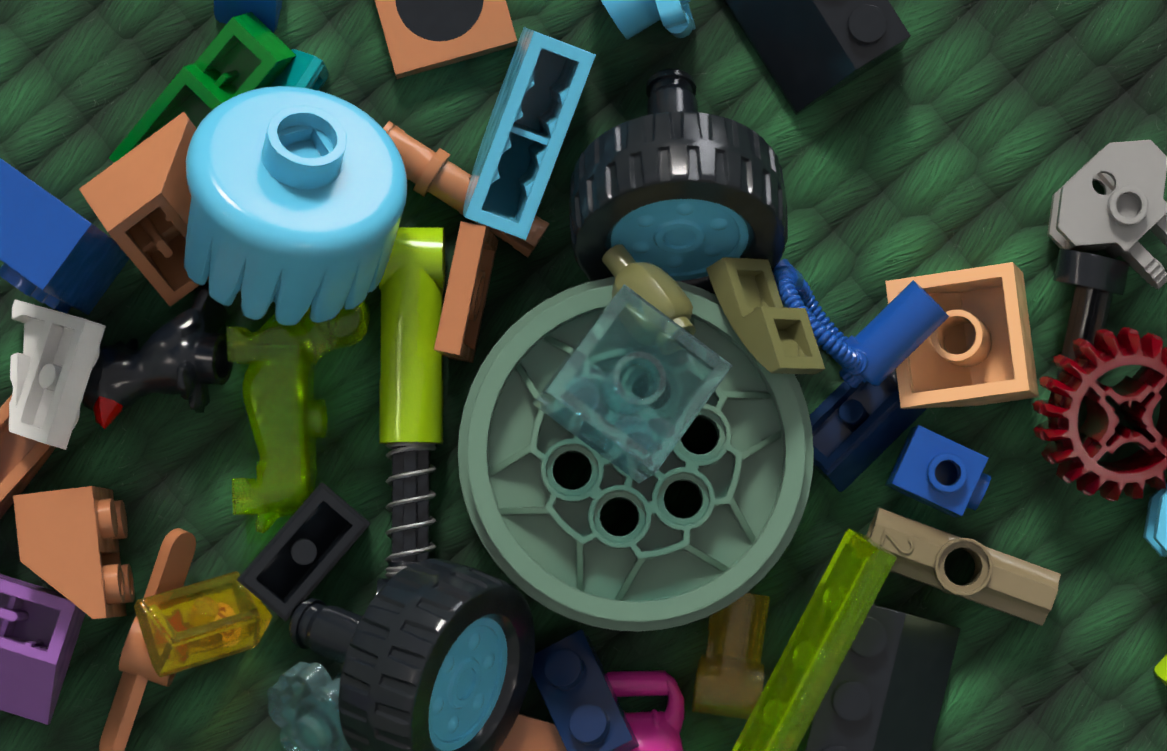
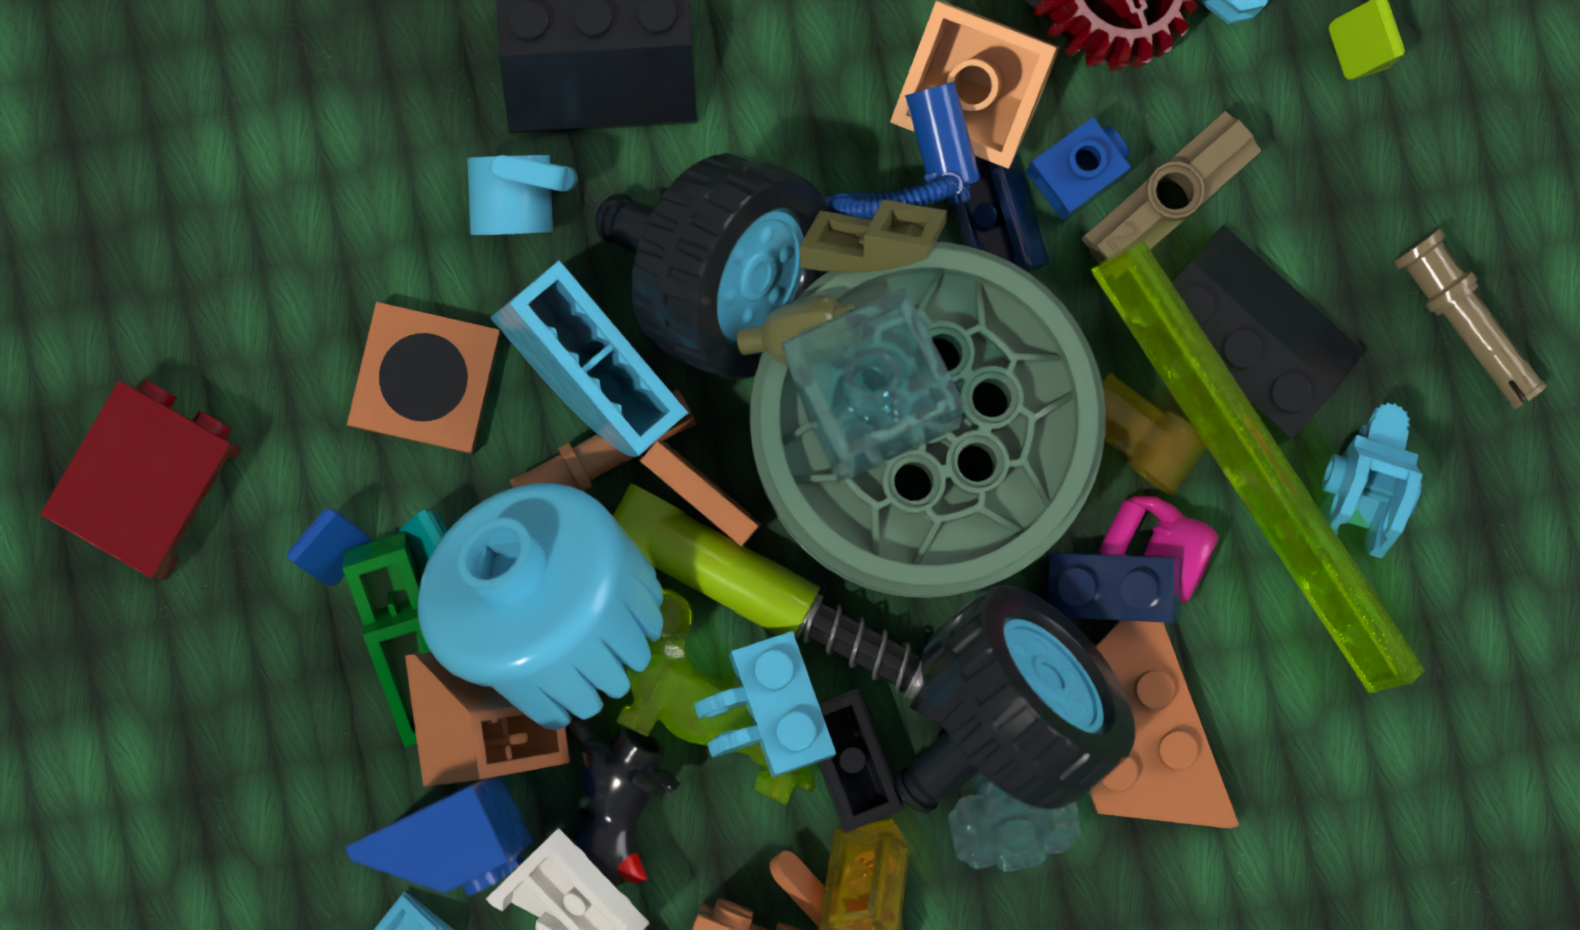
camera: 60 degrees left, 0 degrees up
none -> medium azure hinge [694,631,836,778]

